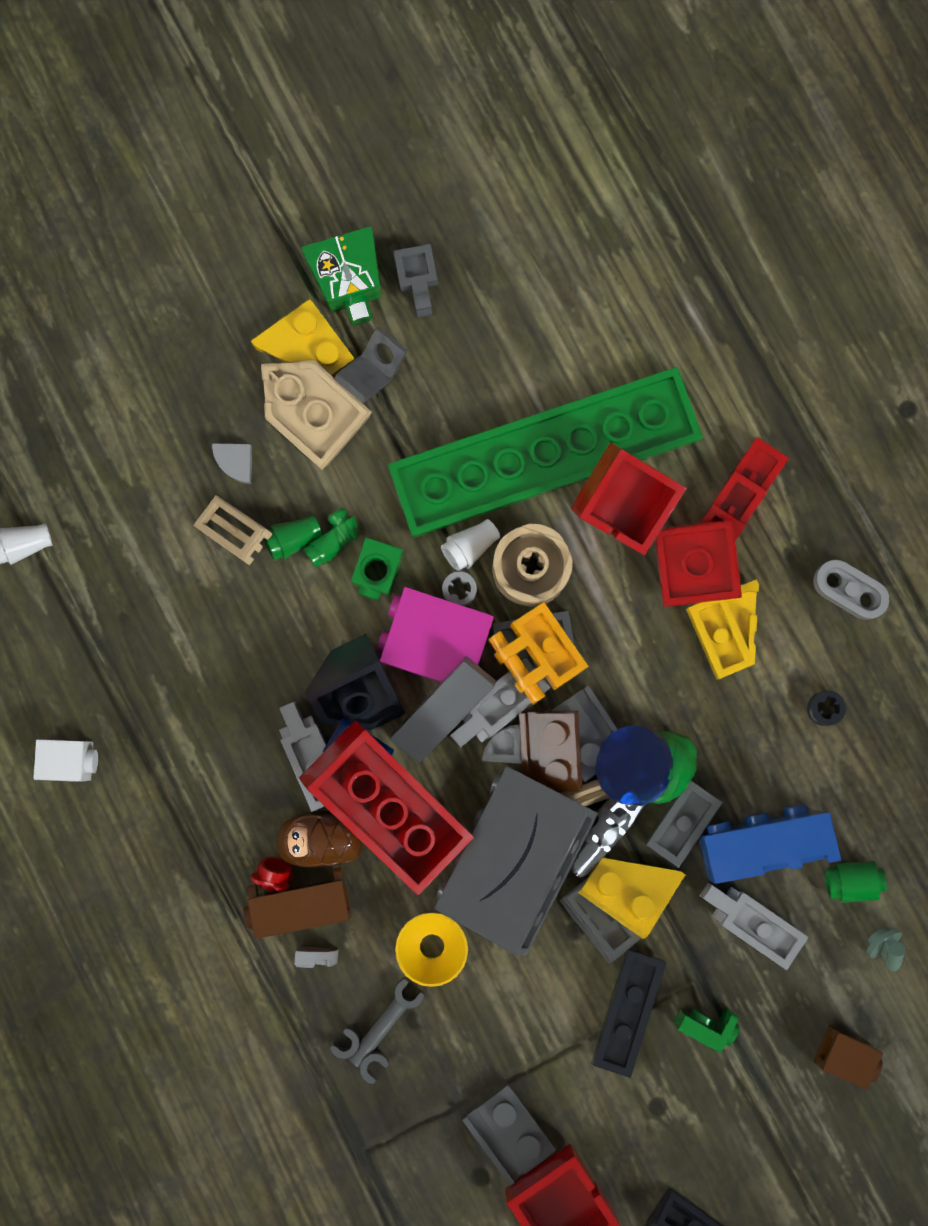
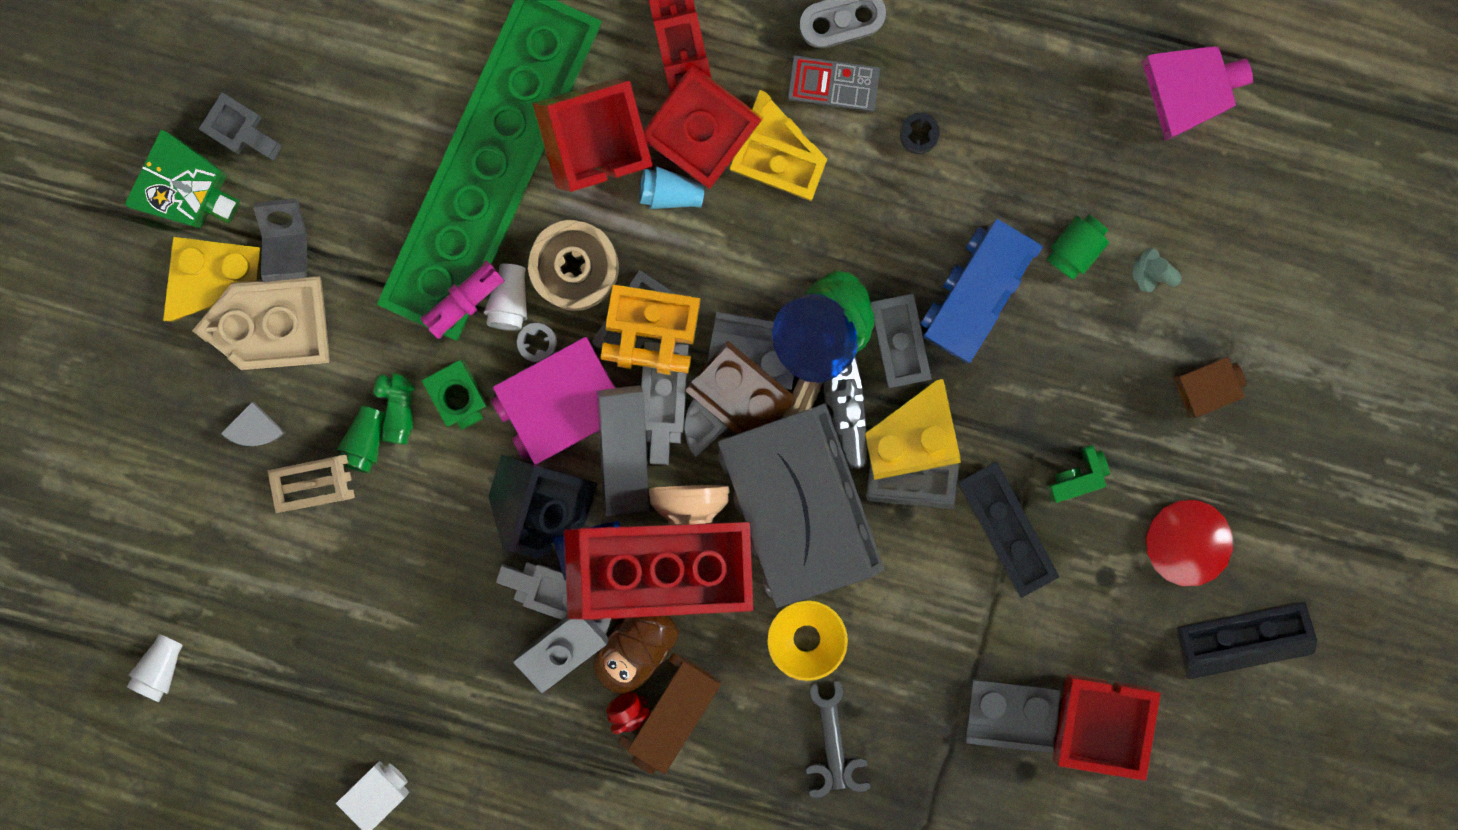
camera: 40 degrees left, 5 degrees up
light grey tile [294,946,339,968] -> none
light grey hinge [699,883,809,970] -> none
none -> dark pink pin [420,260,505,339]
none -> plate [513,616,608,693]
none -> medium azure cone [639,166,705,209]
none -> light nougat piece [649,485,729,524]
none -> dark grey tile [787,56,881,113]
none -> red dish [1145,500,1233,586]

